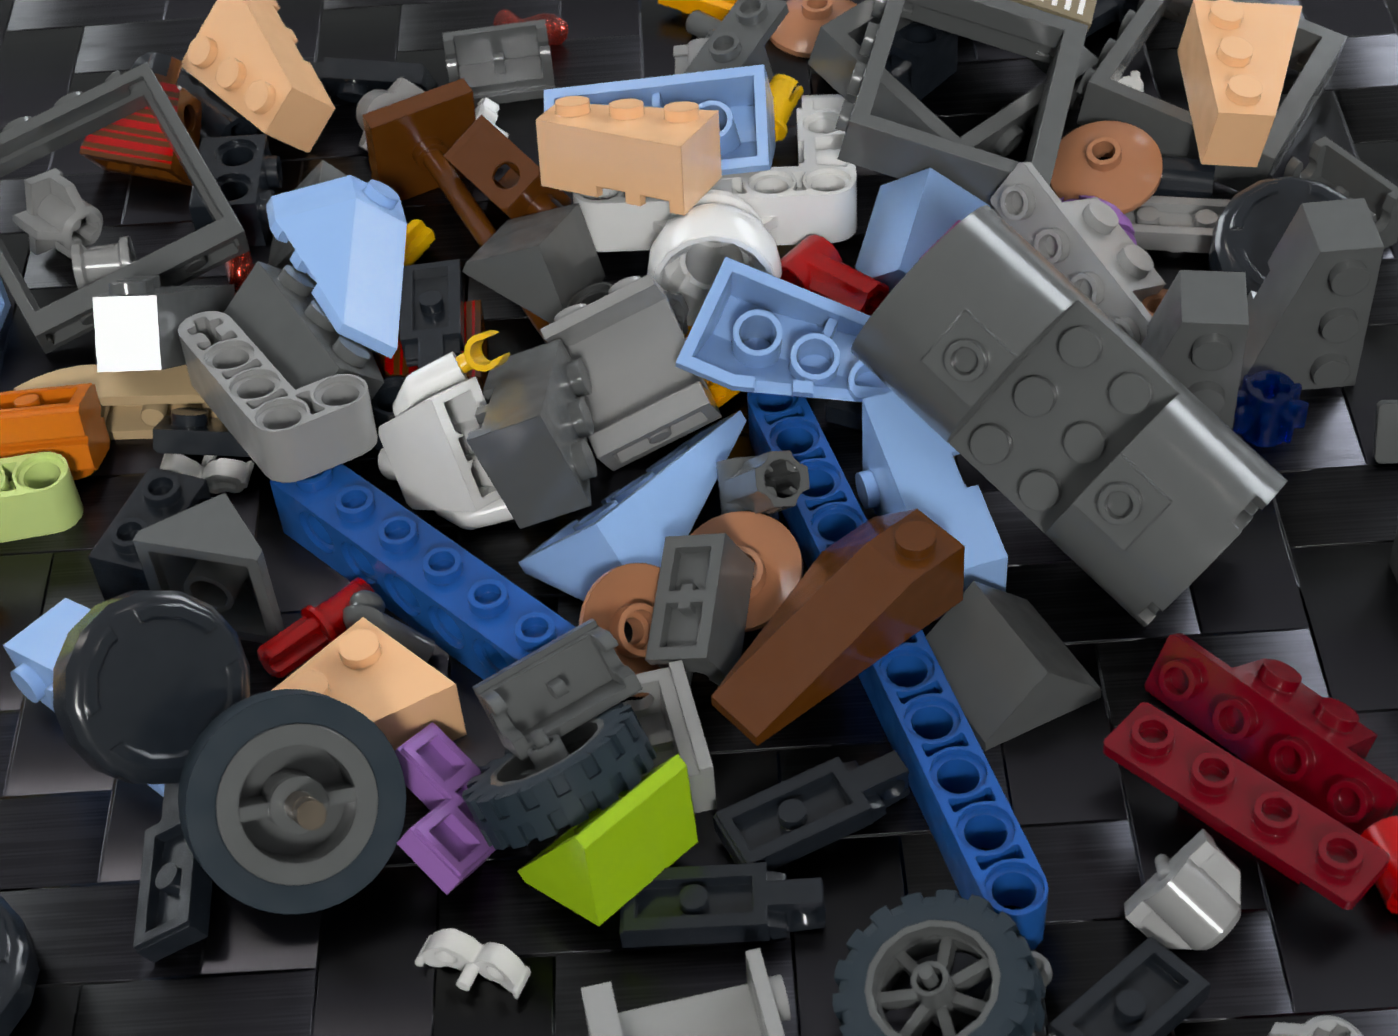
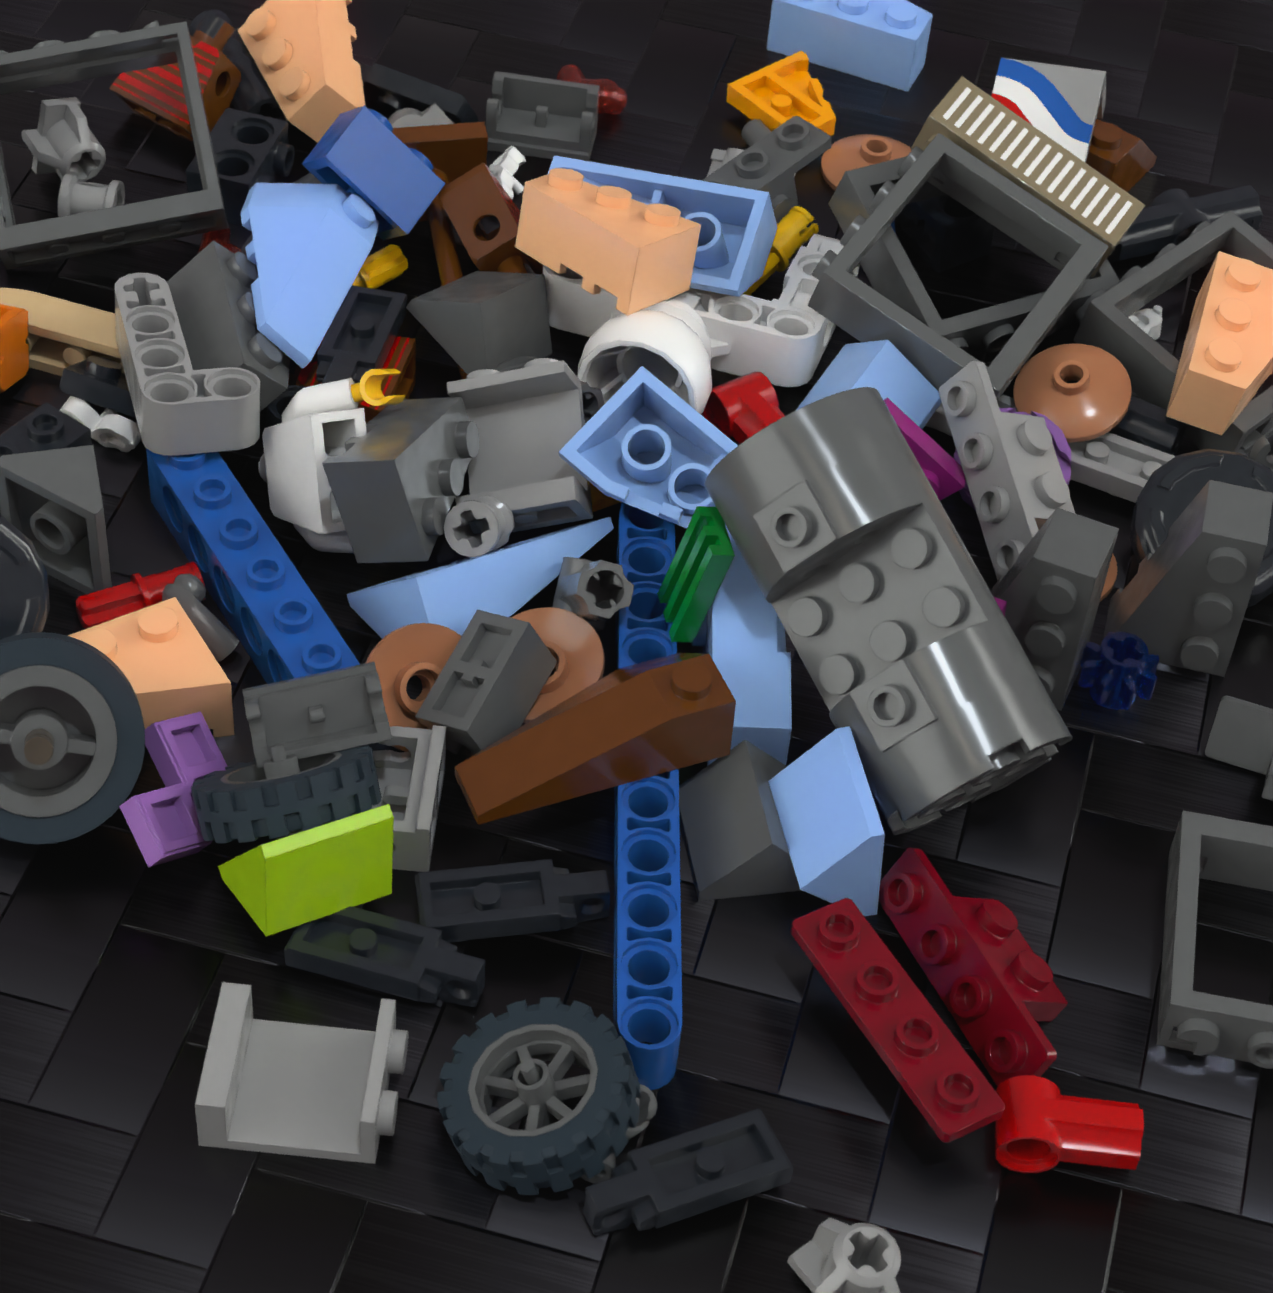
camera: 10 degrees right, 0 degrees up
wedge [93,276,235,372] -> none
white piece [414,928,531,1000] -> none
light grey piece [1124,829,1241,950] -> none
none -> blue brick [302,106,445,240]
none -> light grey bush [444,495,515,557]
none -> green tile [657,506,735,643]
none -> light blue slope [768,726,885,916]

